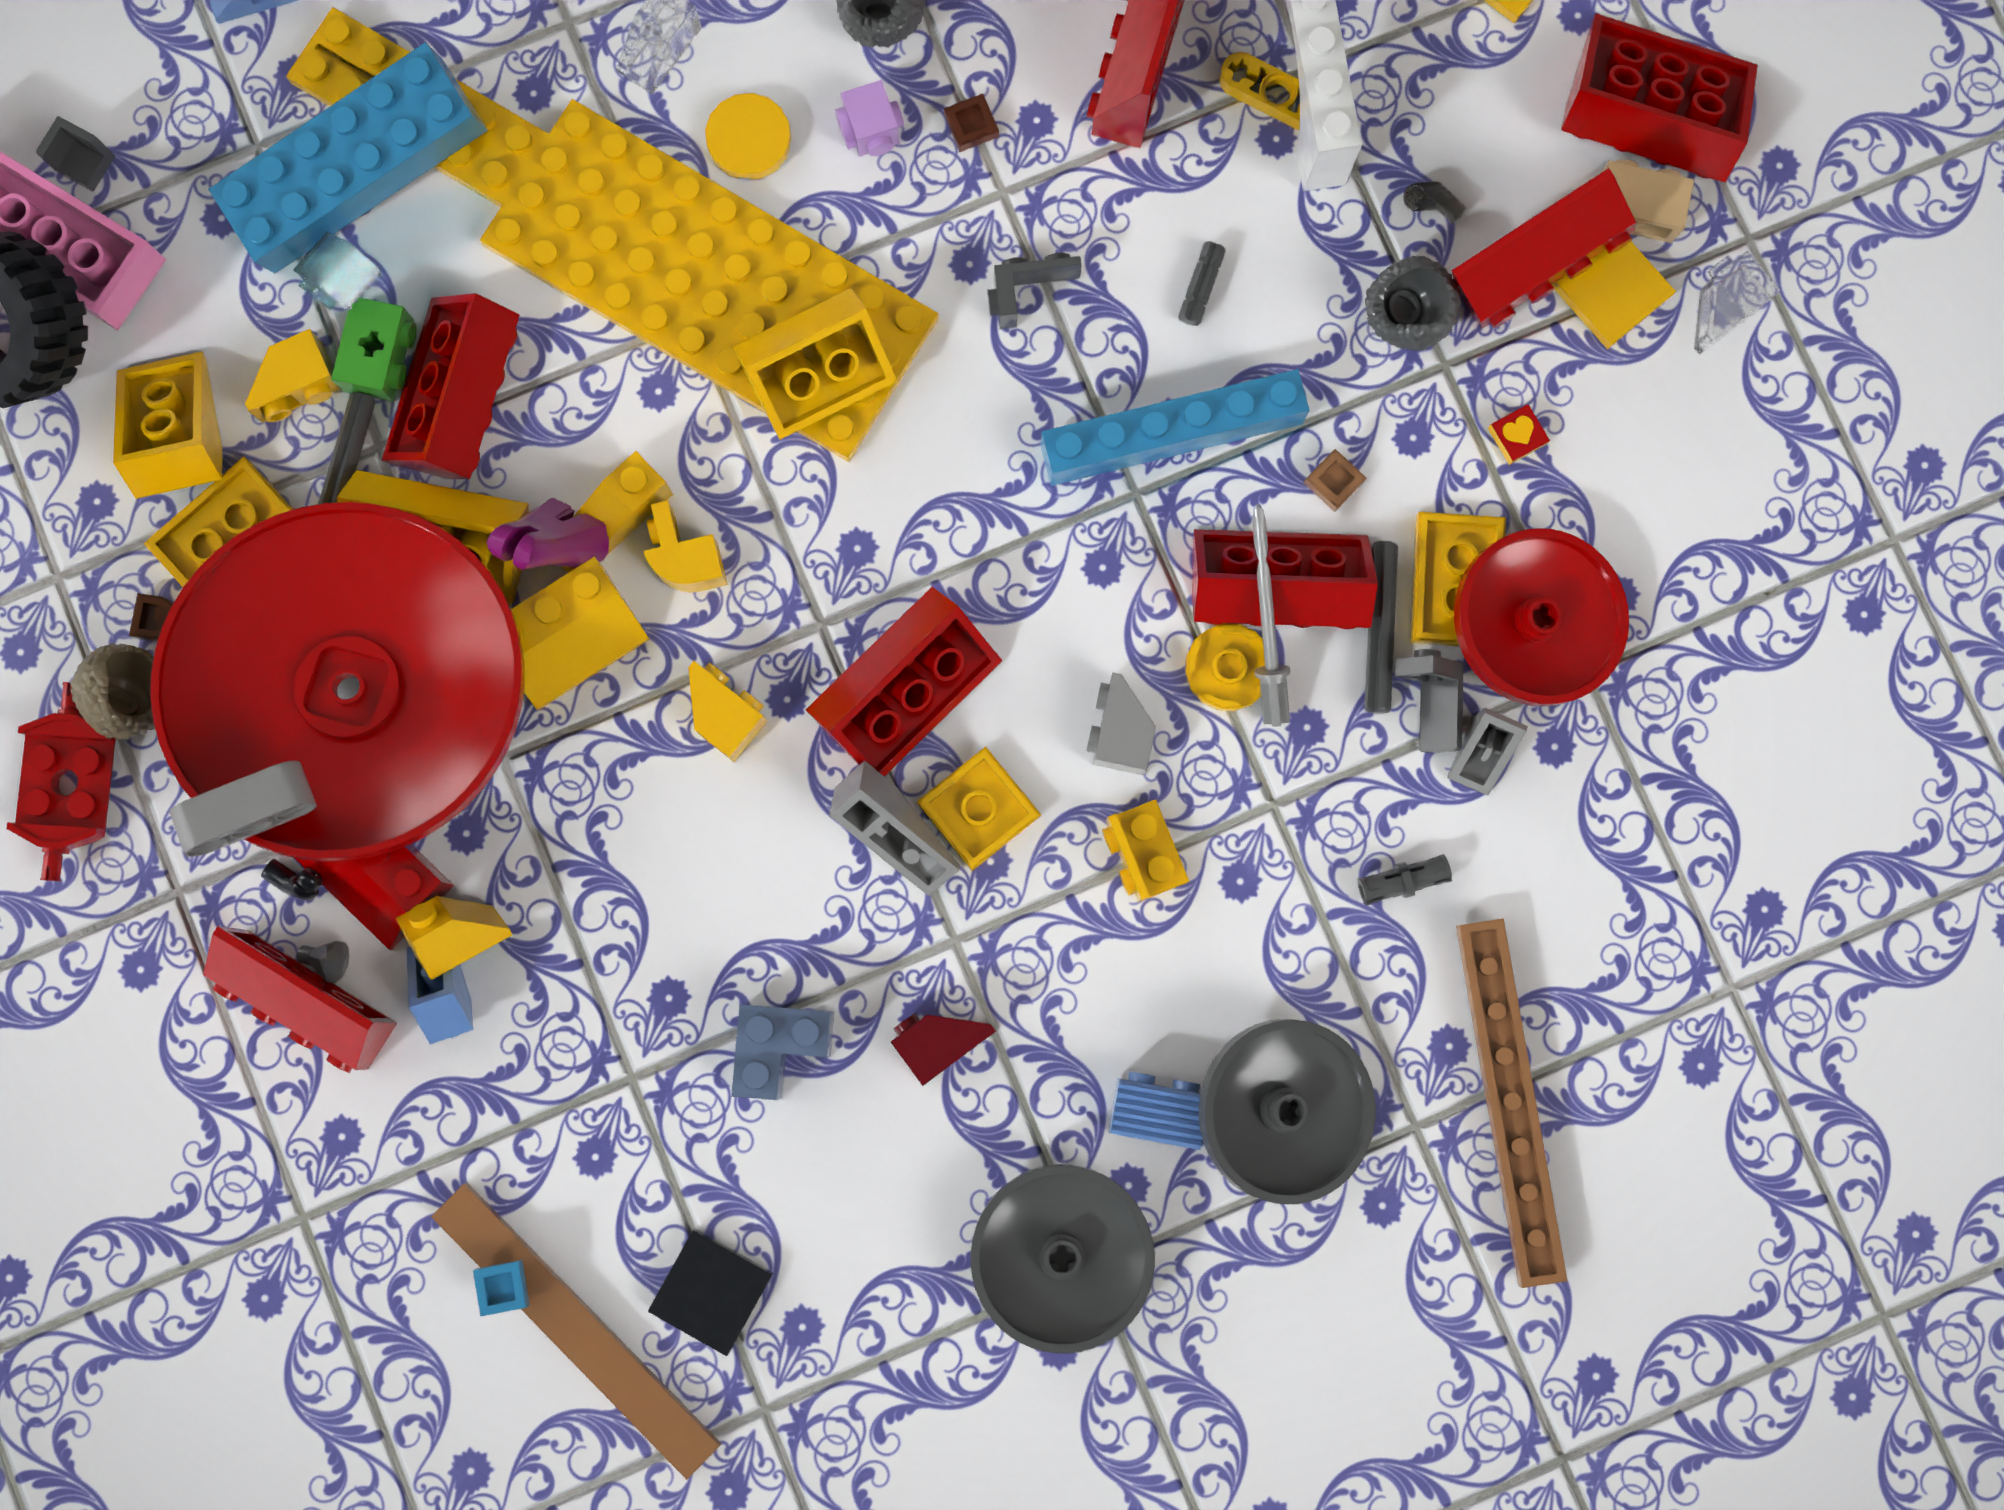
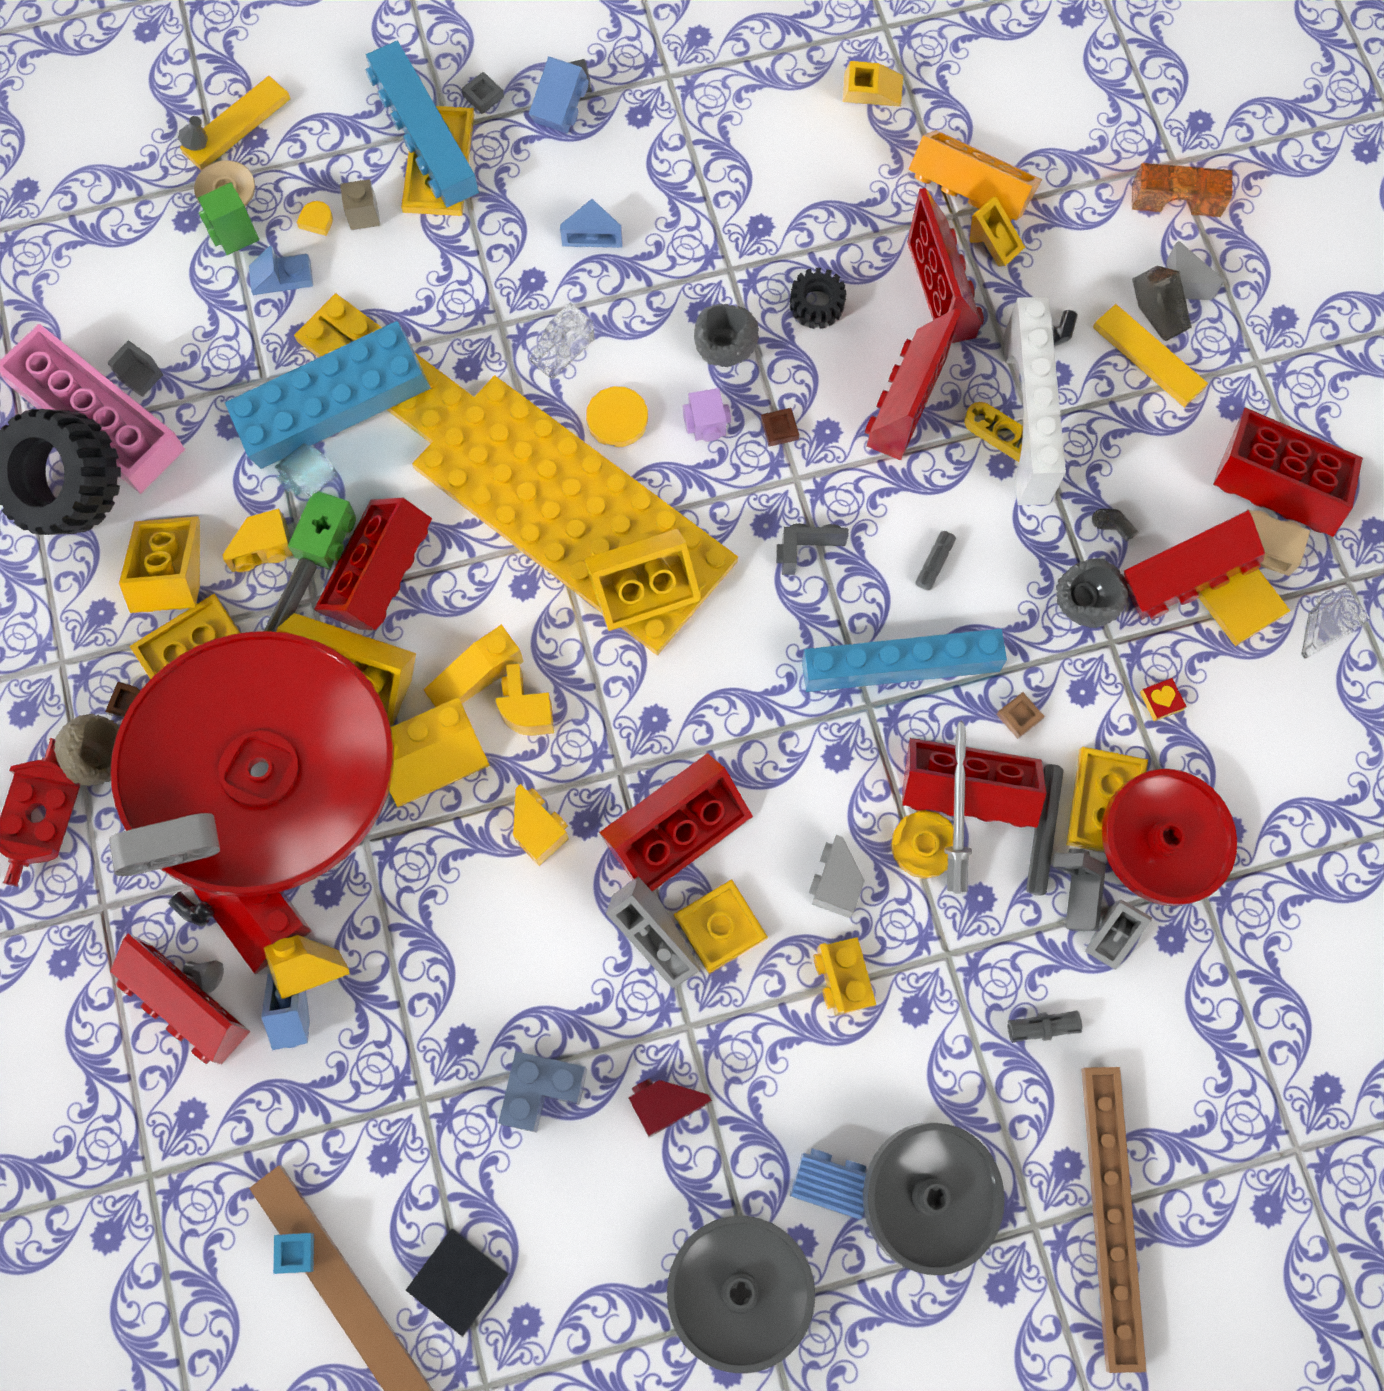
camera: 10 degrees right, 10 degrees down
magenta piece [487,498,609,570] -> none

